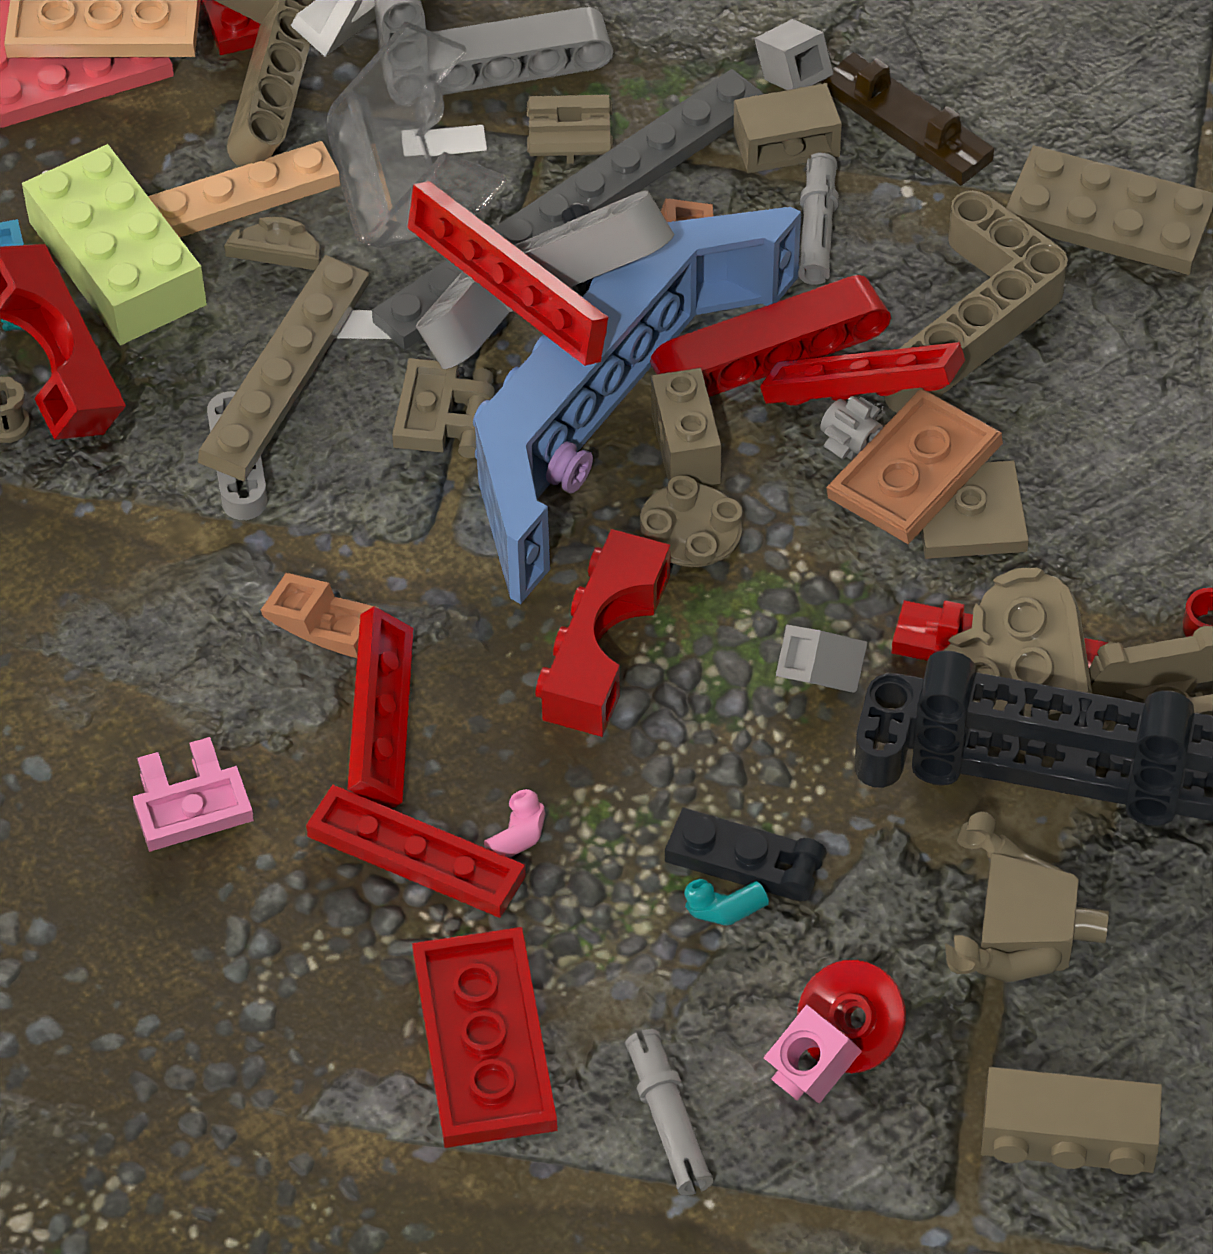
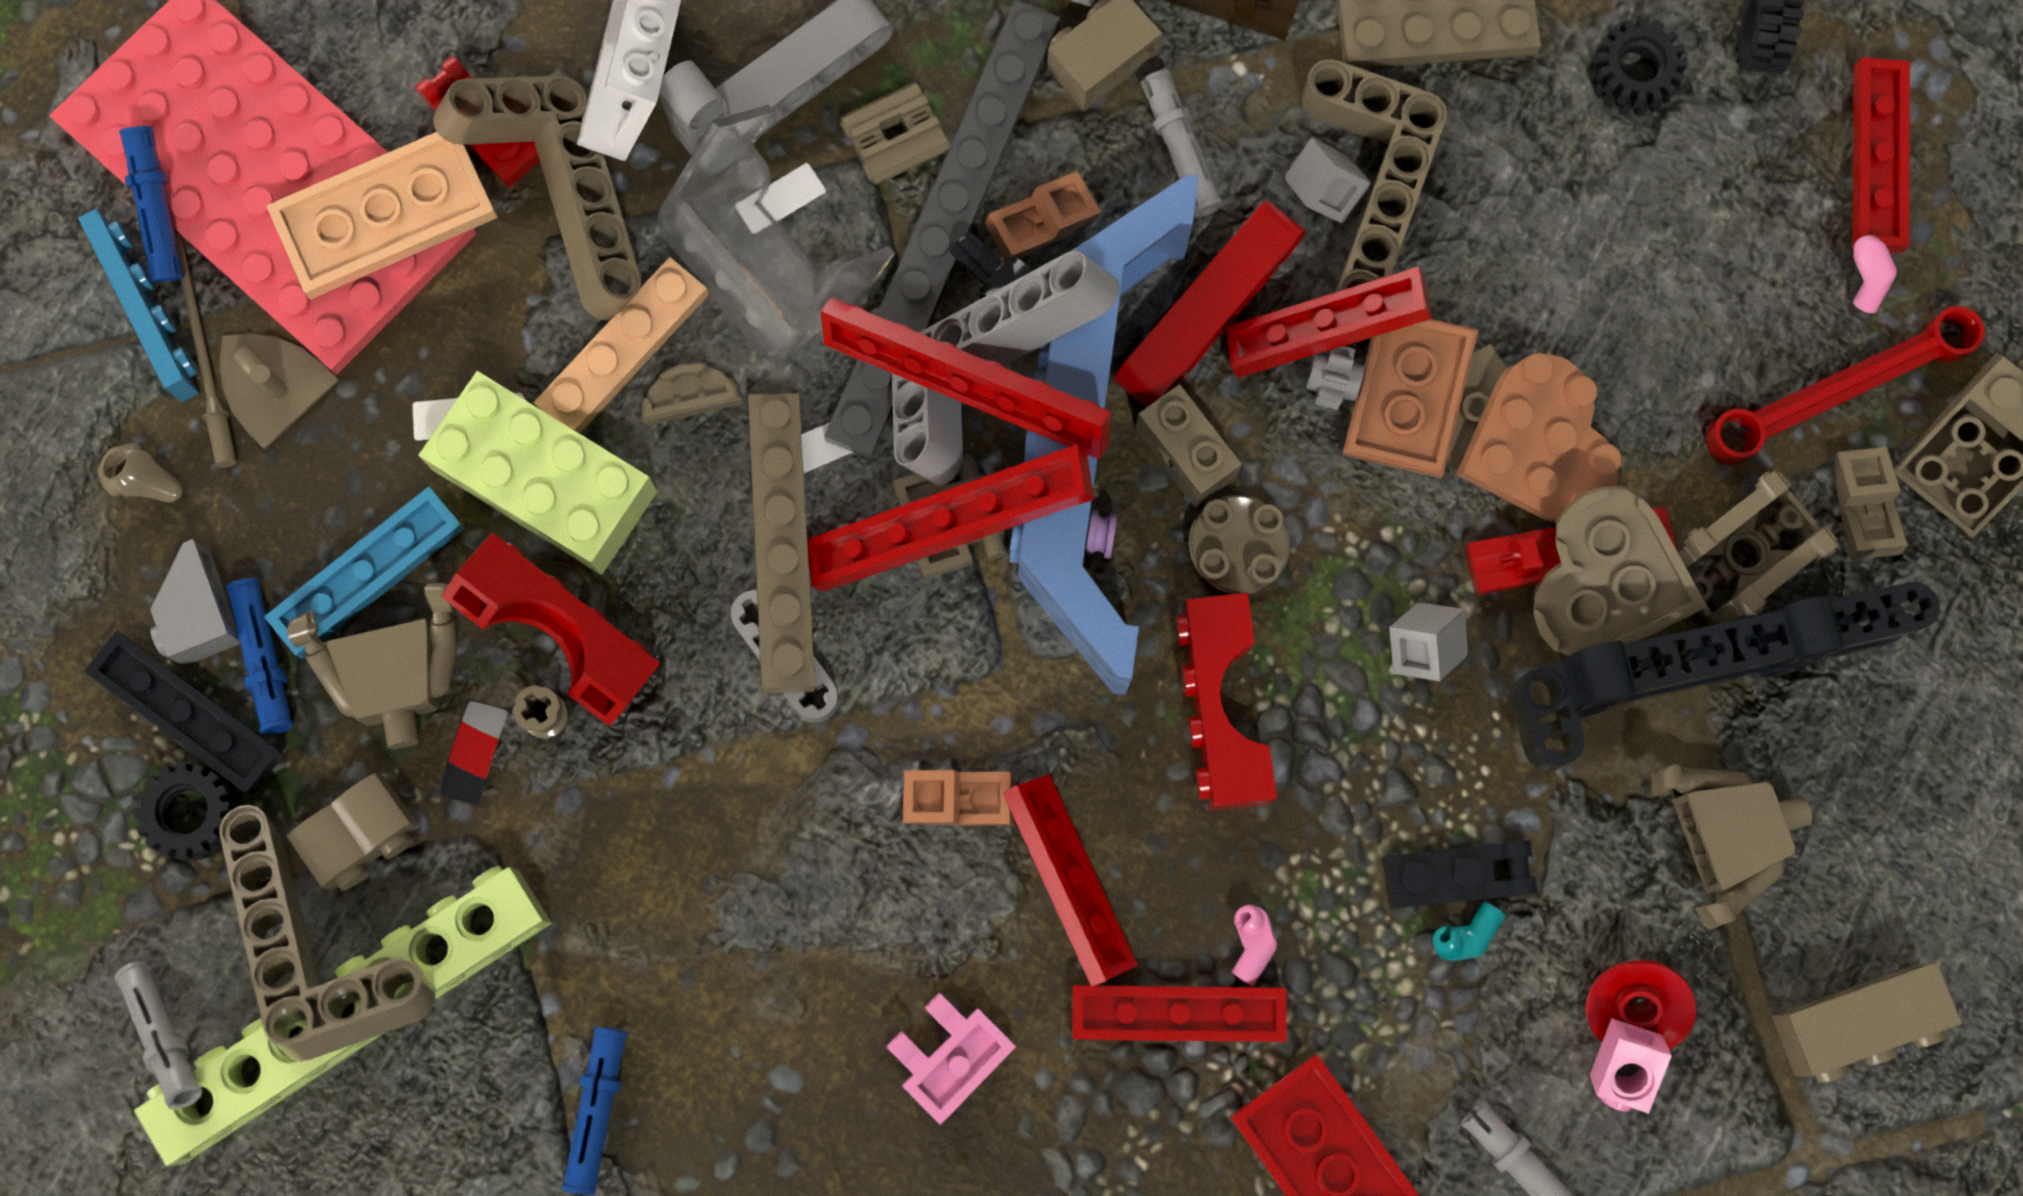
camera: 30 degrees left, 25 degrees up
none -> red plate [807,444,1095,592]
none -> light grey panel [1285,137,1371,224]
none -> nougat plate [1456,353,1622,523]

